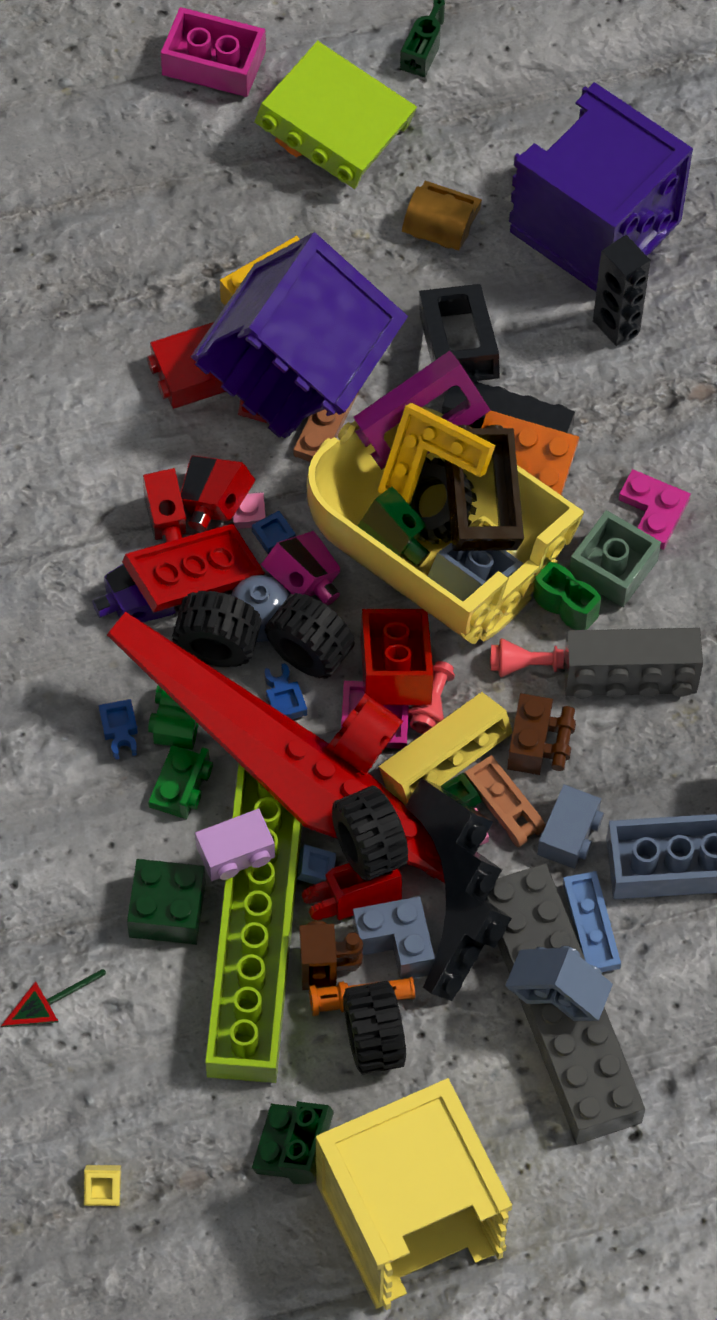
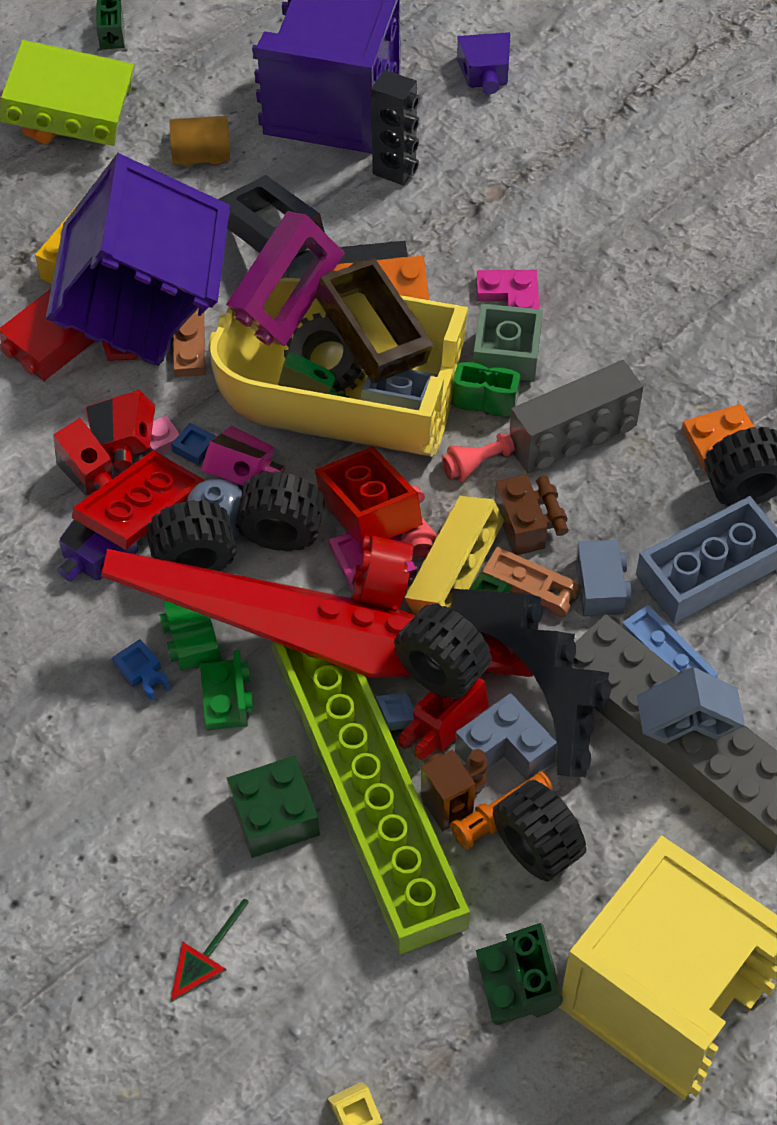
camera: 25 degrees left, 5 degrees down
lavender brick [195,809,275,881] -> none
blue plate [264,663,308,719] -> none
yellow plate [377,403,495,504] -> none

